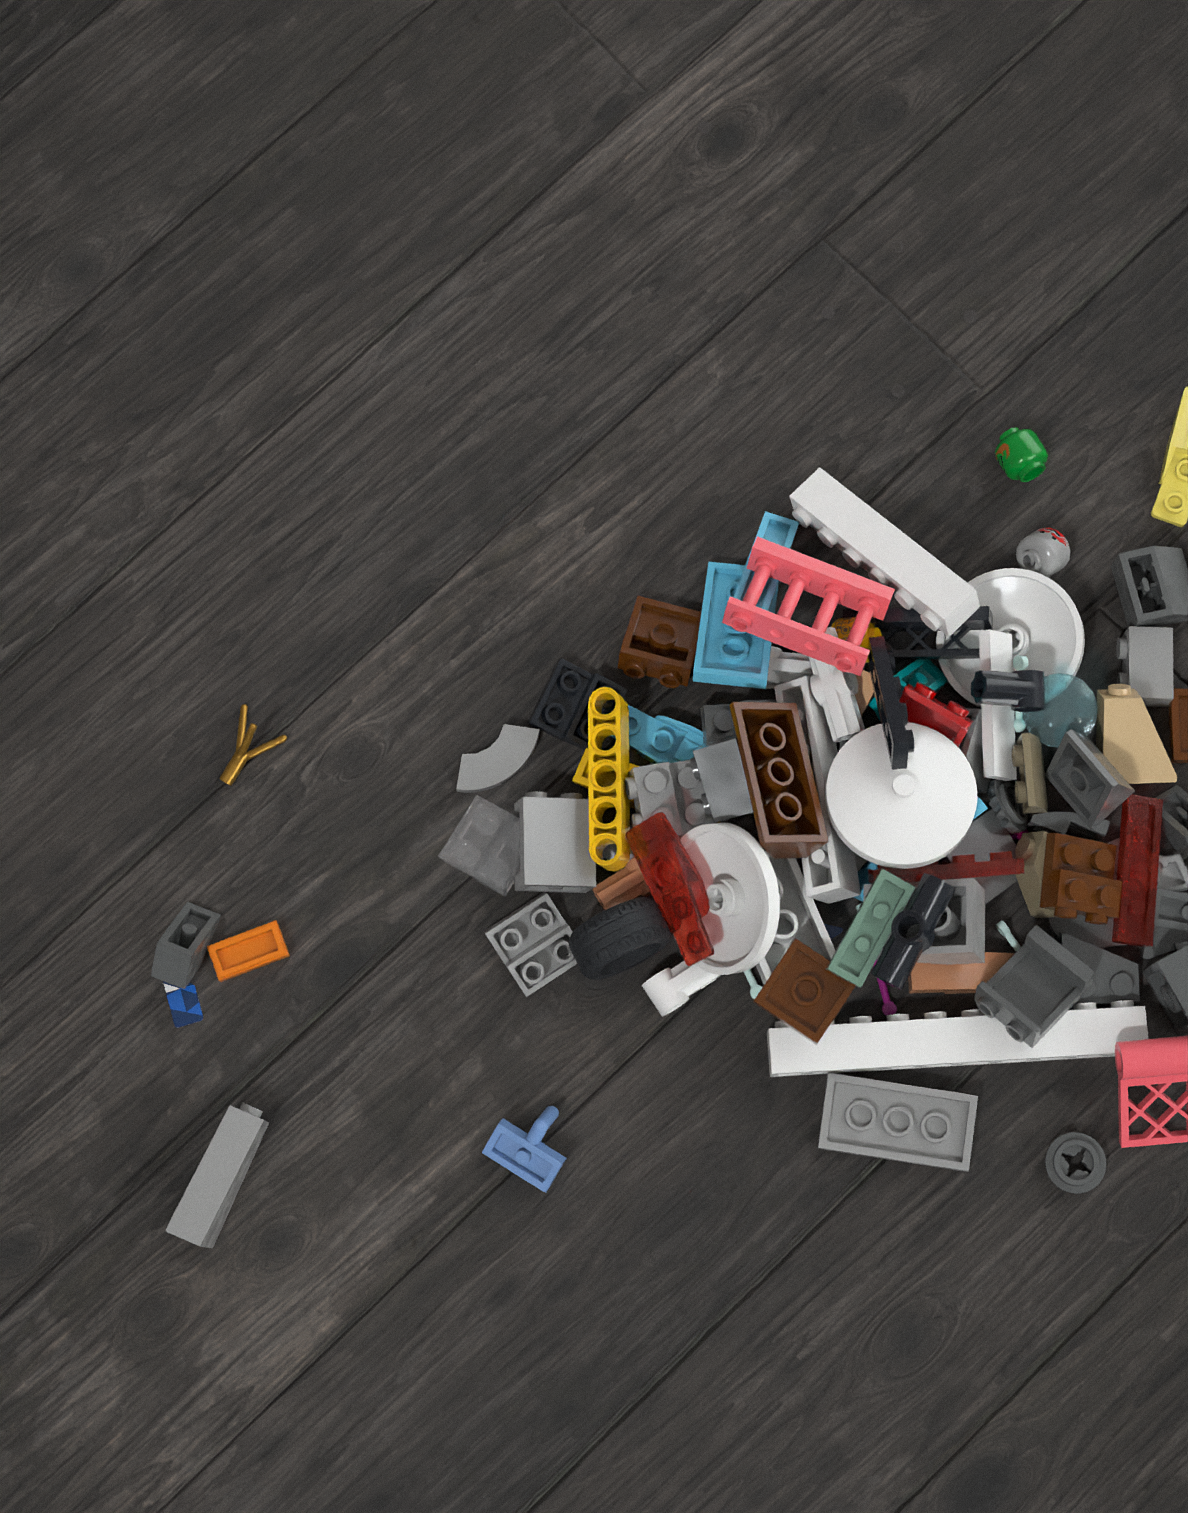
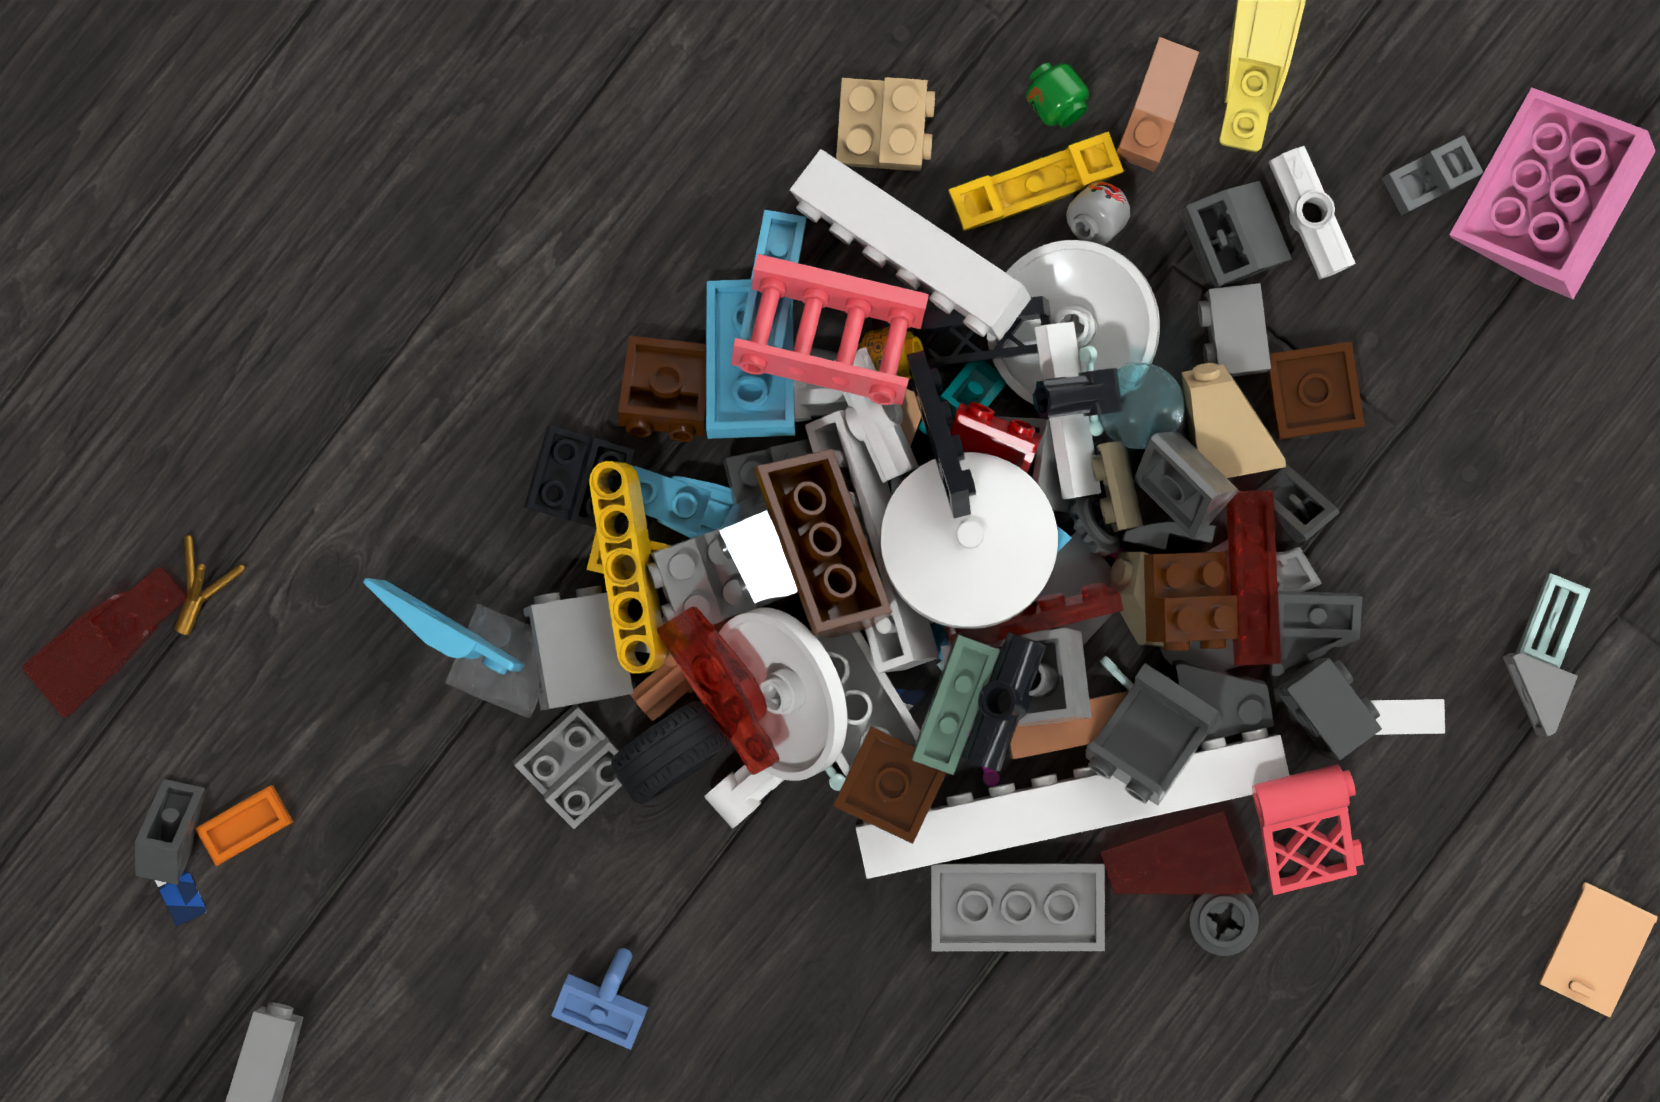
camera: 15 degrees left, 10 degrees up
light grey tile [456,724,540,793] -> none
none -> clear red piece [23,568,187,717]
none -> medium azure piece [363,578,525,675]
none -> tan plate [836,77,935,171]
none -> yellow slope [948,131,1123,231]
none -> clear red wing [1100,811,1253,895]
none -> nougat slope [1116,37,1199,172]

